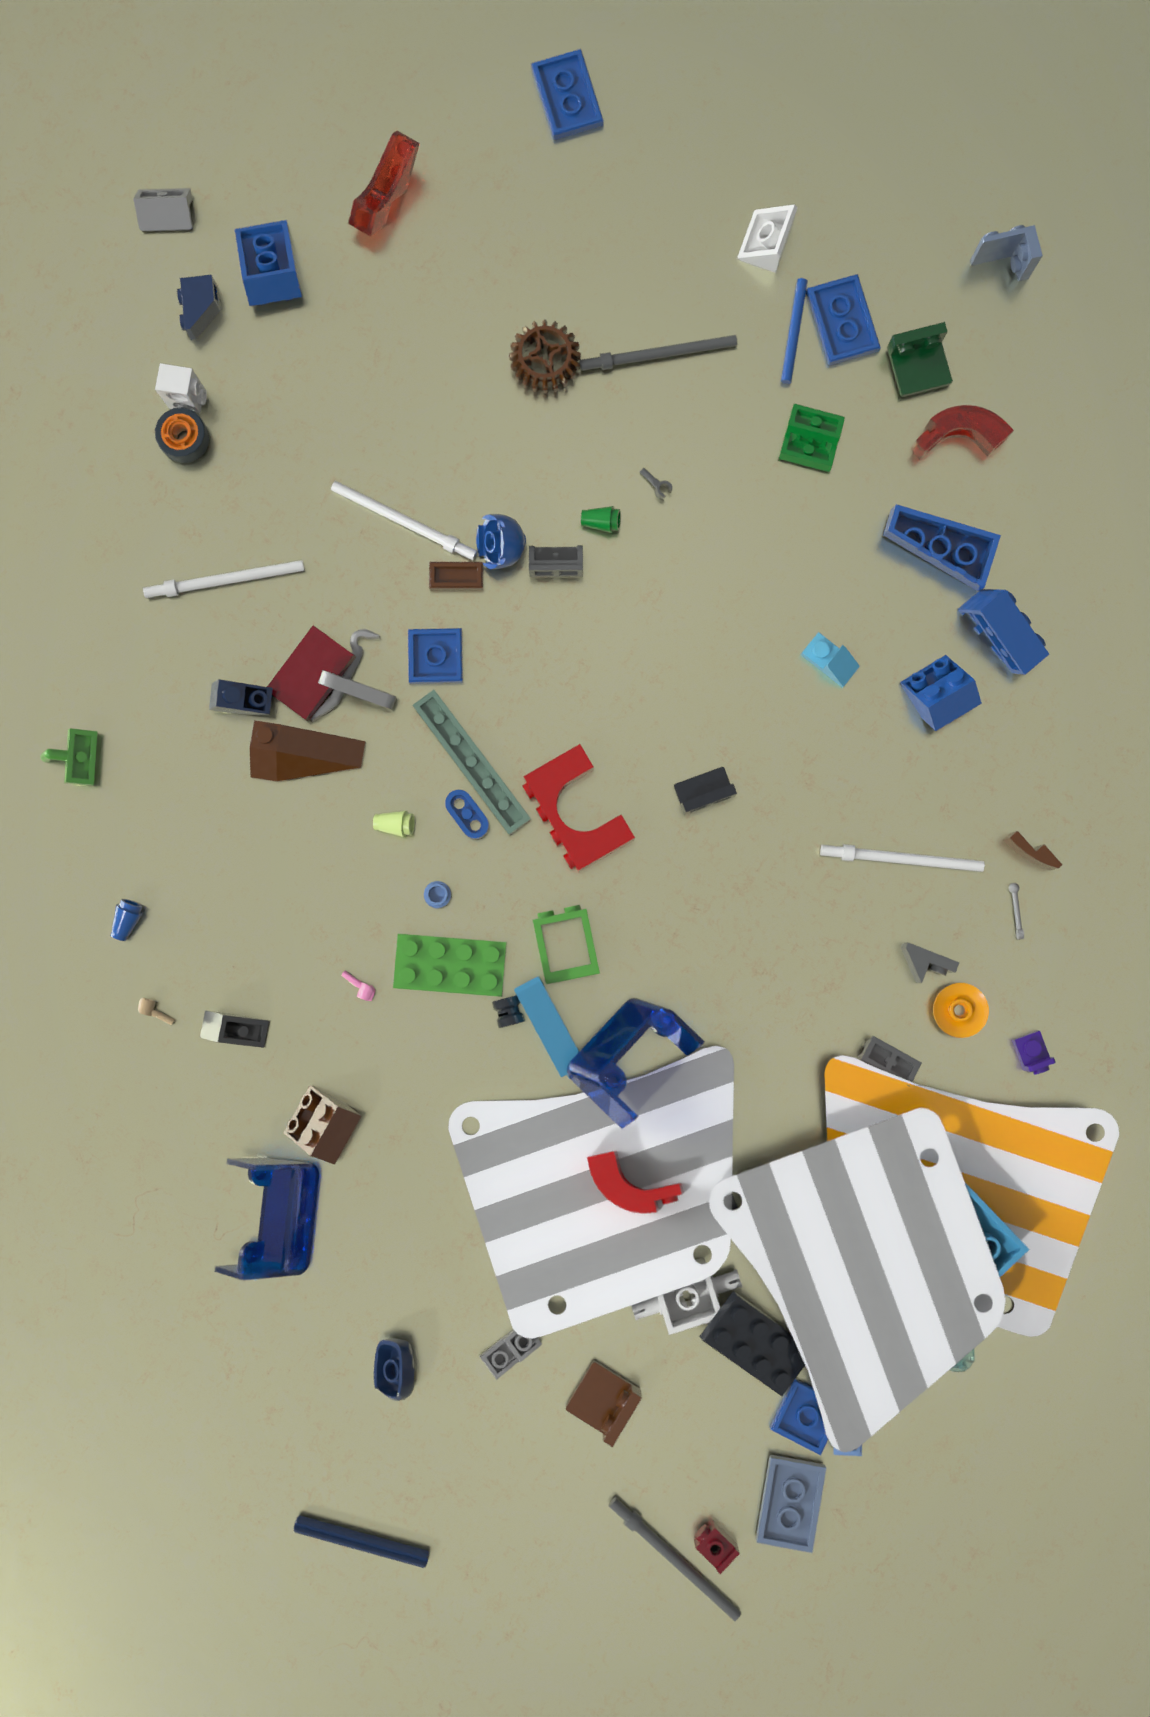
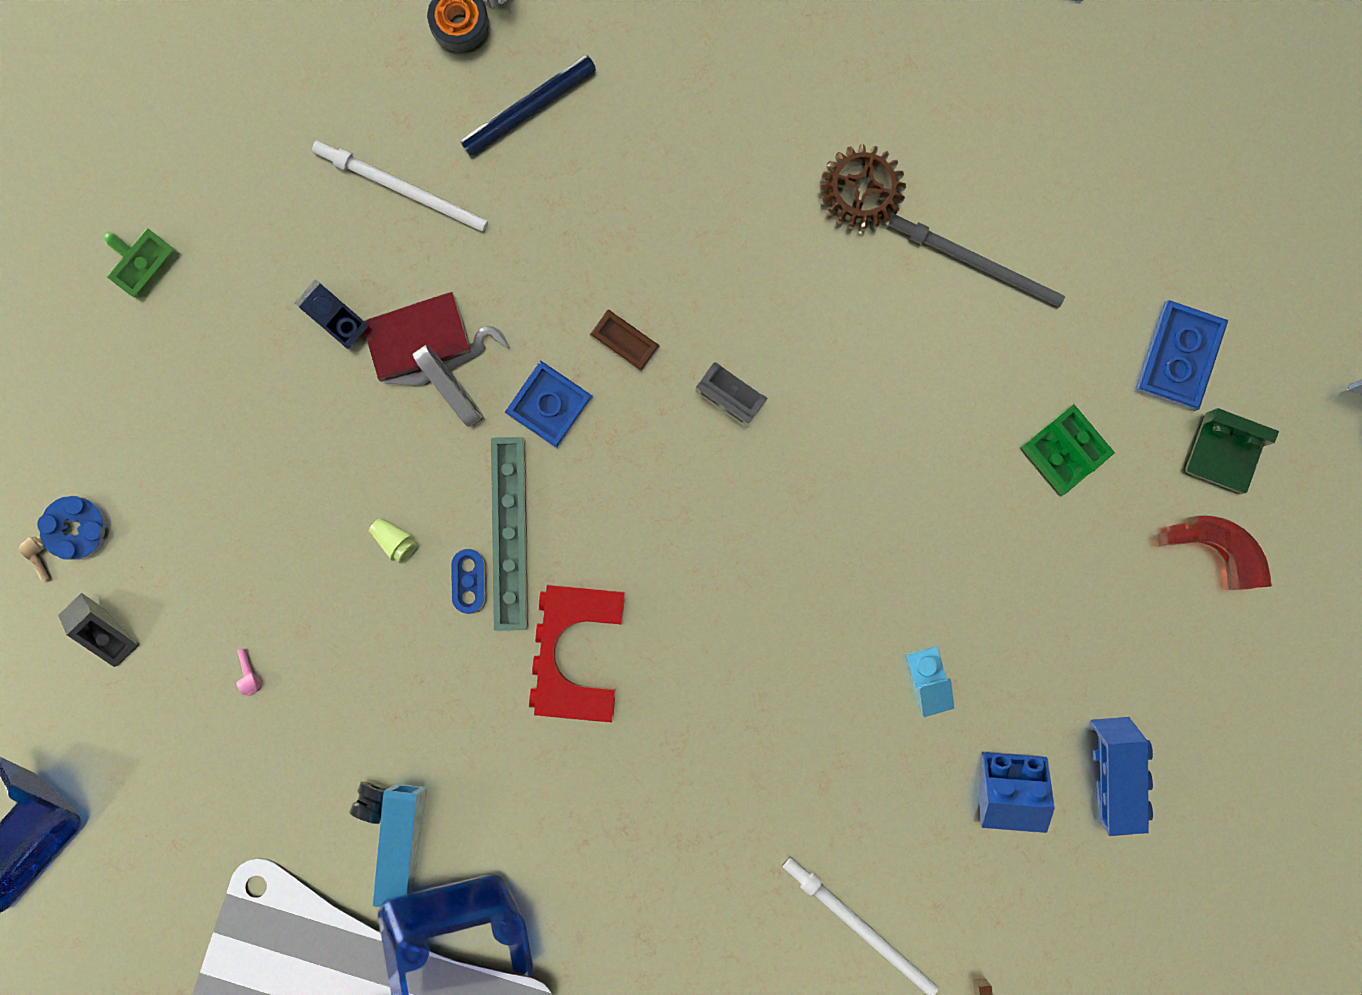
camera: 30 degrees right, 0 degrees up
blue cone [110,899,143,941] -> none
reddish brown wedge [249,720,366,782] -> none
reddish brown slope [284,1085,361,1165] -> none
white bar [331,481,478,560] -> none
bright green plate [393,934,507,997] -> none
medium blue plate [424,881,451,908] -> none
blue cylinder [476,514,526,569] -> none
bright green window [533,905,600,985] -> none
green cone [581,506,621,533] -> none
dark grey hand [640,468,673,499] -> none
black panel [674,767,737,815] -> none
white slope [738,204,798,273] -> none
blue bar [781,278,808,384] -> none
blue wedge [883,504,1001,591] -> none
none -> blue plate [37,496,107,560]
none -> dark blue axle [460,55,596,155]

